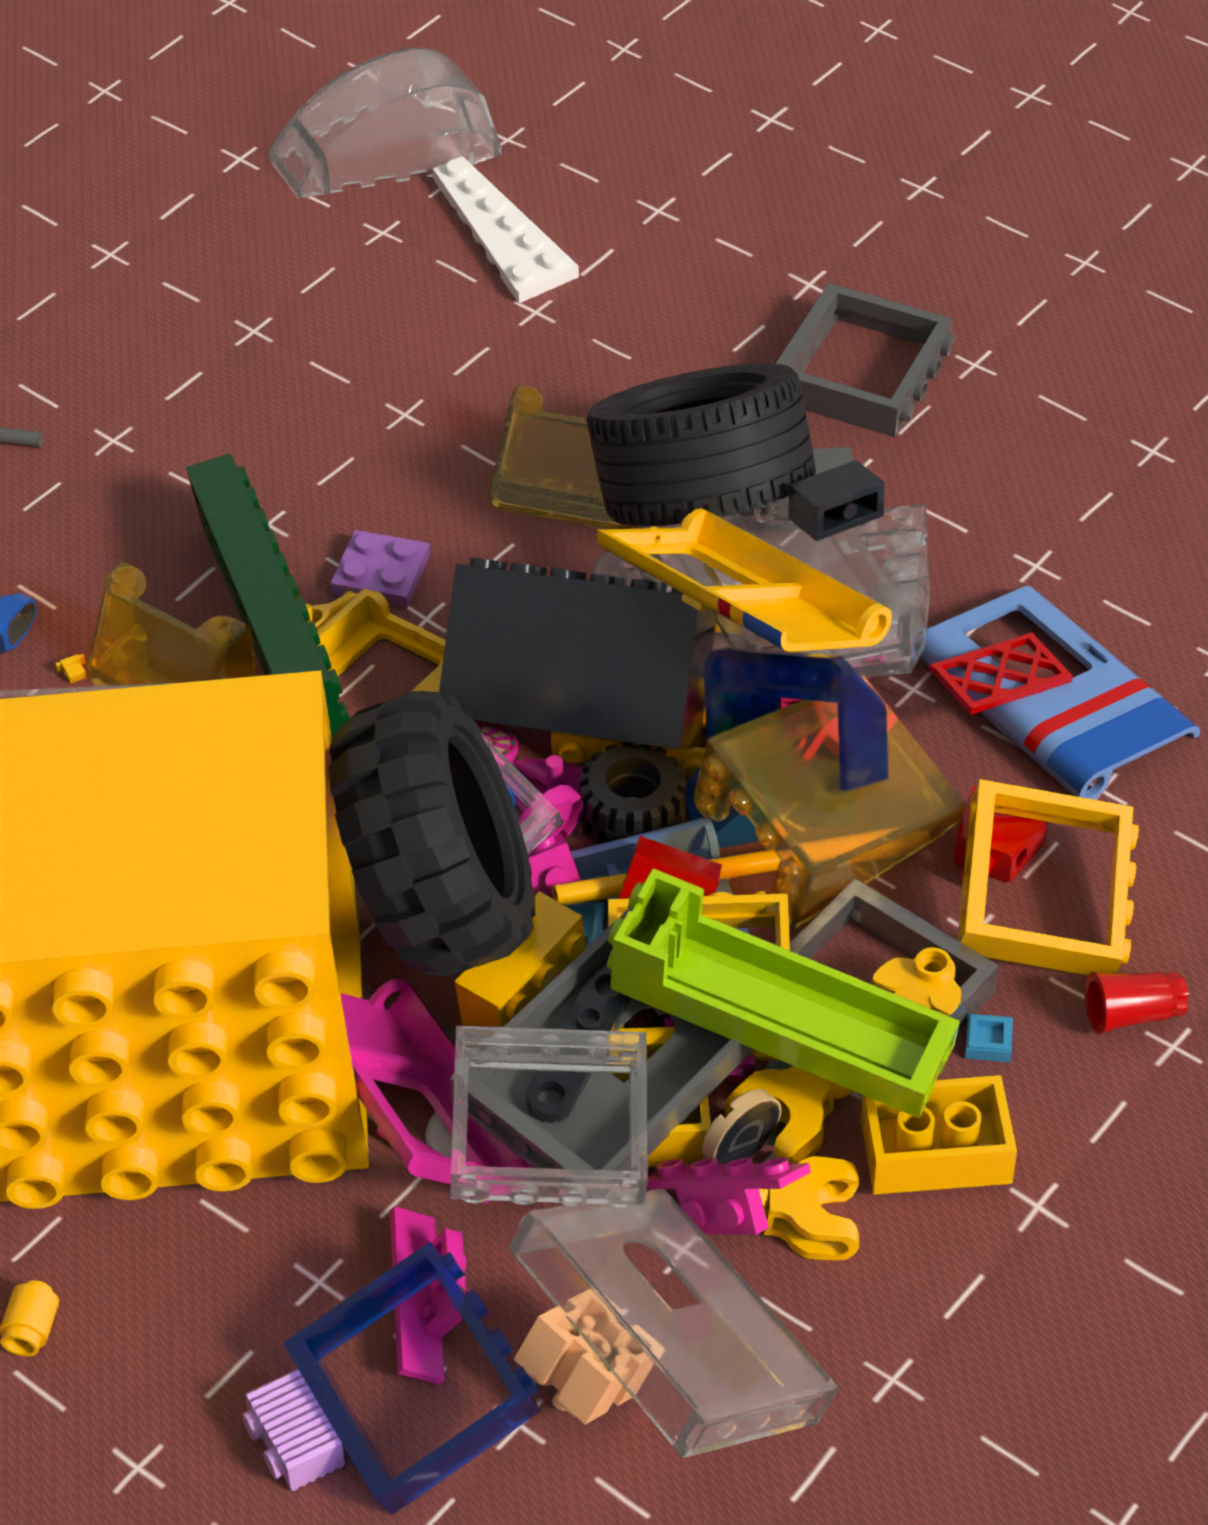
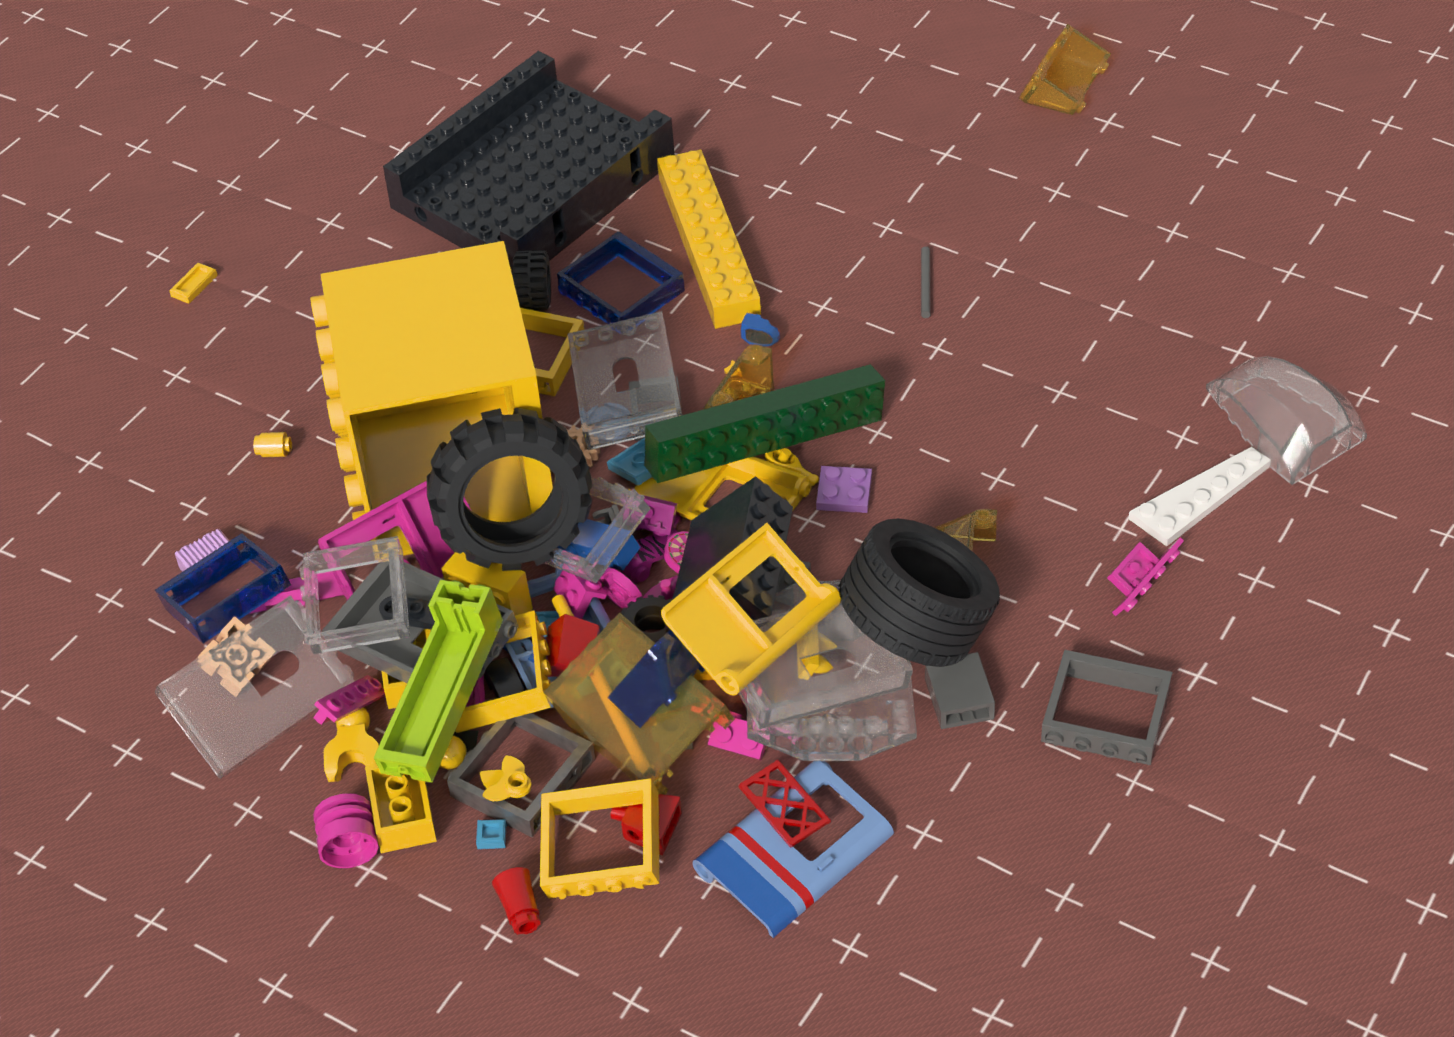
camera: 85 degrees right, 0 degrees up
tile [702,1089,782,1164] -> none
black brick [789,460,885,542] -> none
none -> dark pink wheel [313,794,379,868]
none -> dark pink bracket [1107,537,1184,616]

